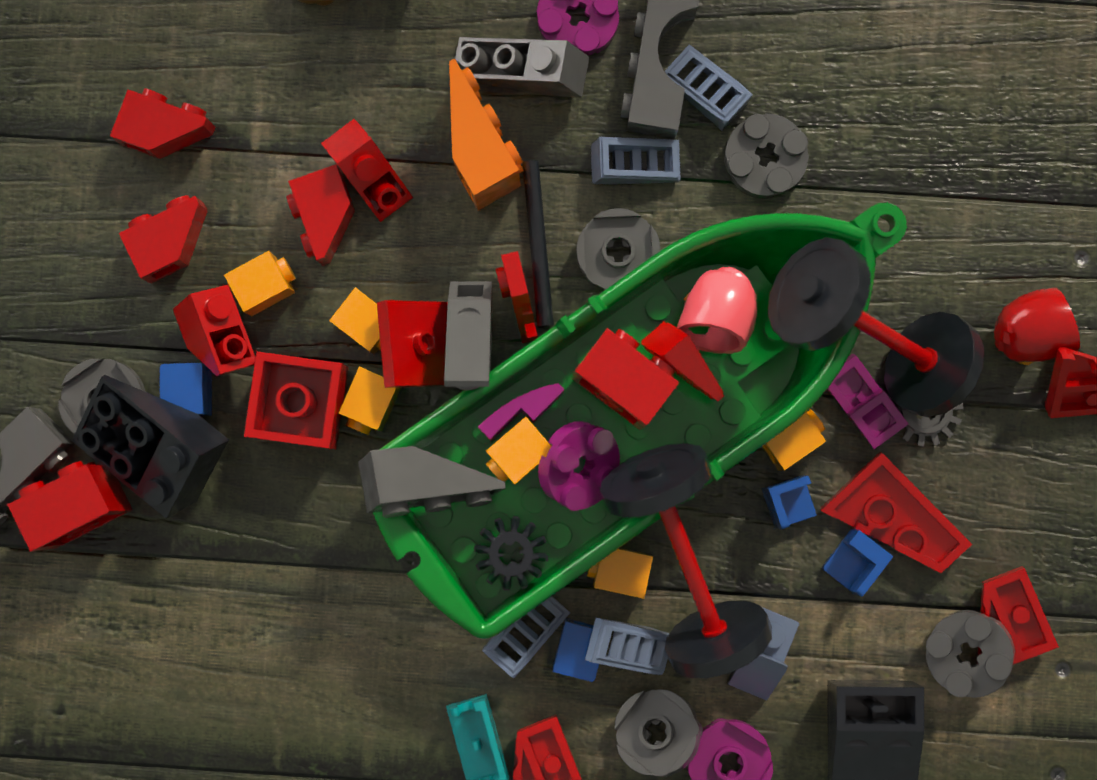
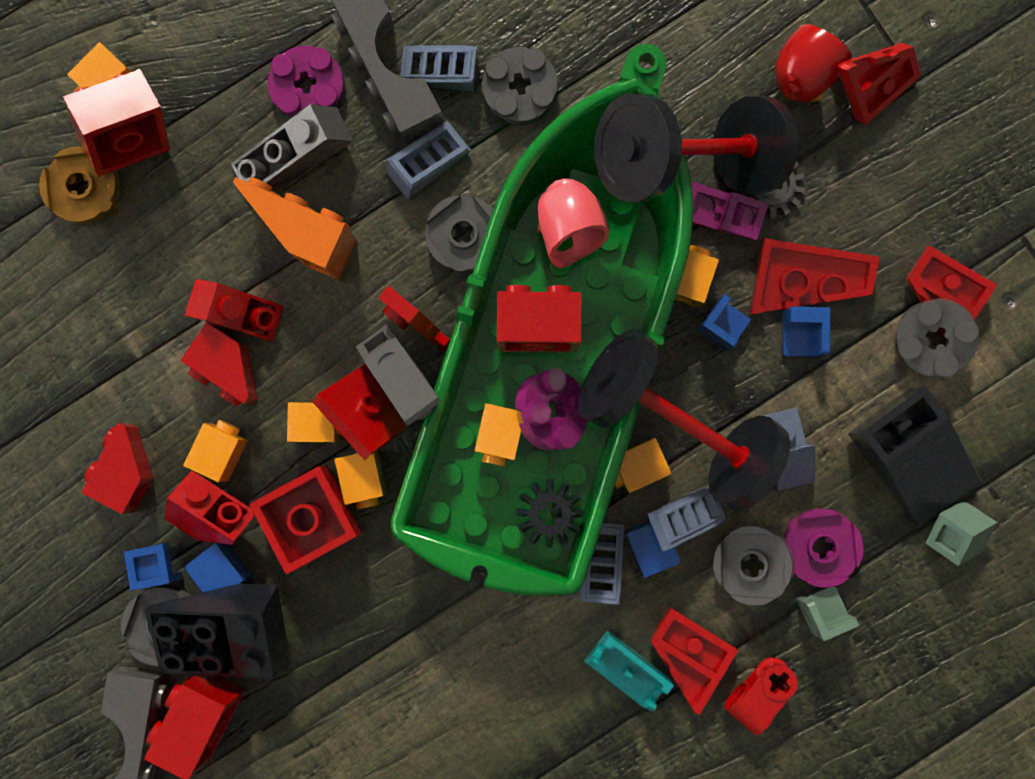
camera: 30 degrees left, 0 degrees up
red slope [110,88,216,159] -> none
dark grey slope [358,446,506,518] -> none
magenta slope [478,383,565,442] -> none
black bar [522,160,554,327] -> none
red slope [641,322,724,402] -> none
none -> blue panel [124,543,183,591]

